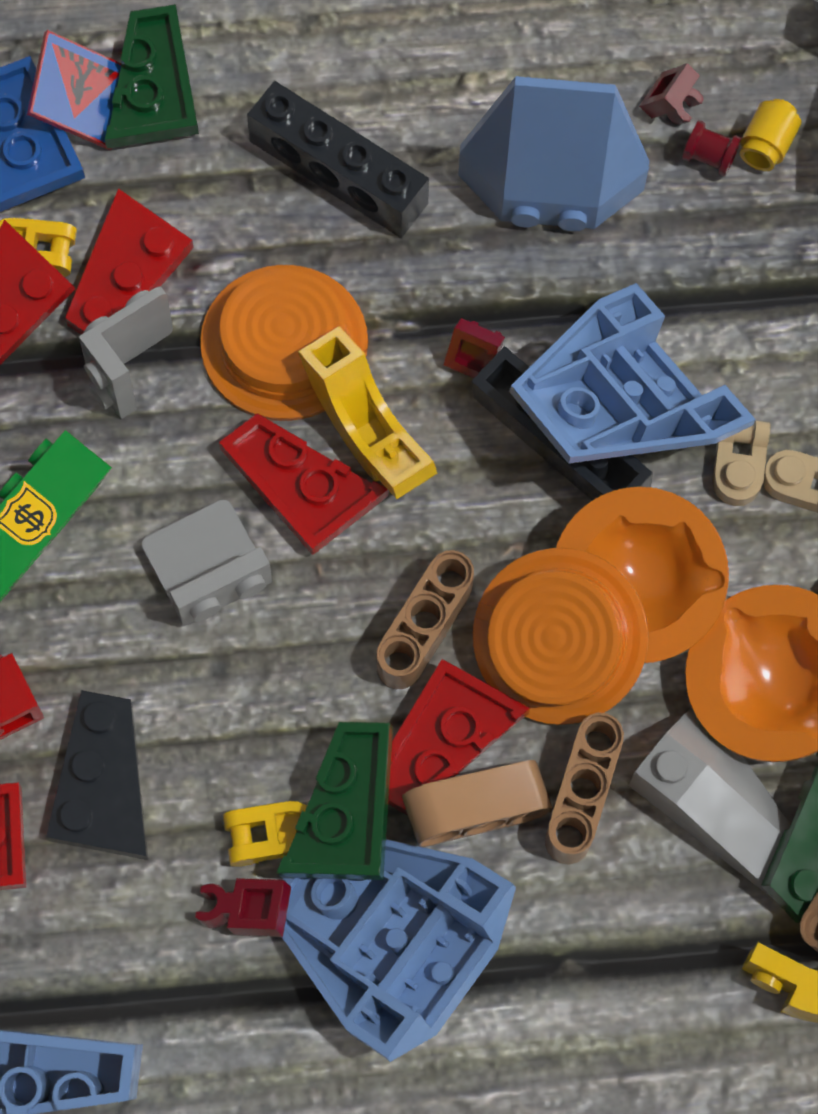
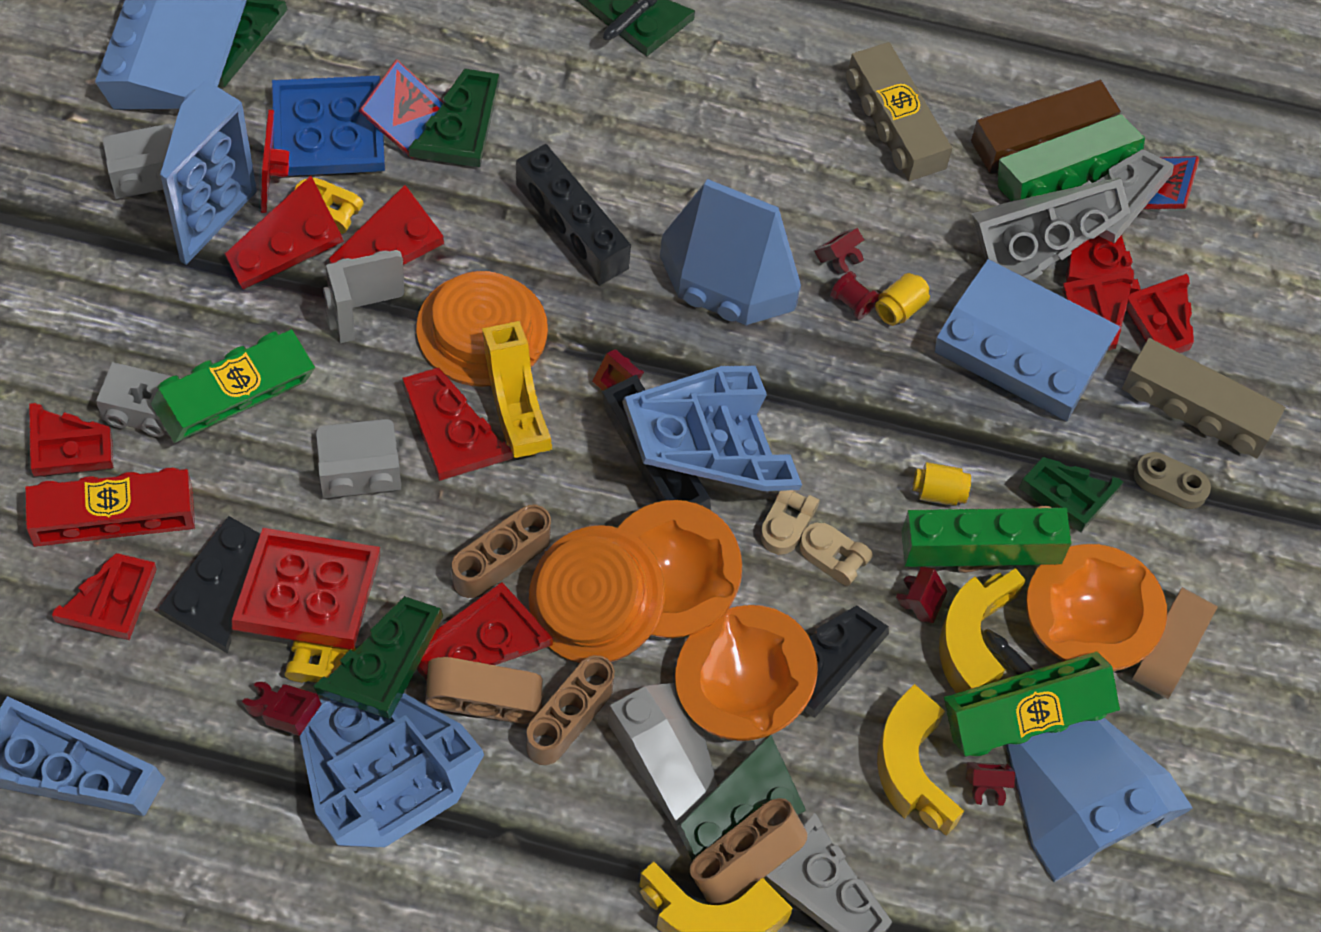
camera: 15 degrees right, 10 degrees down
none -> red plate [232,528,380,650]

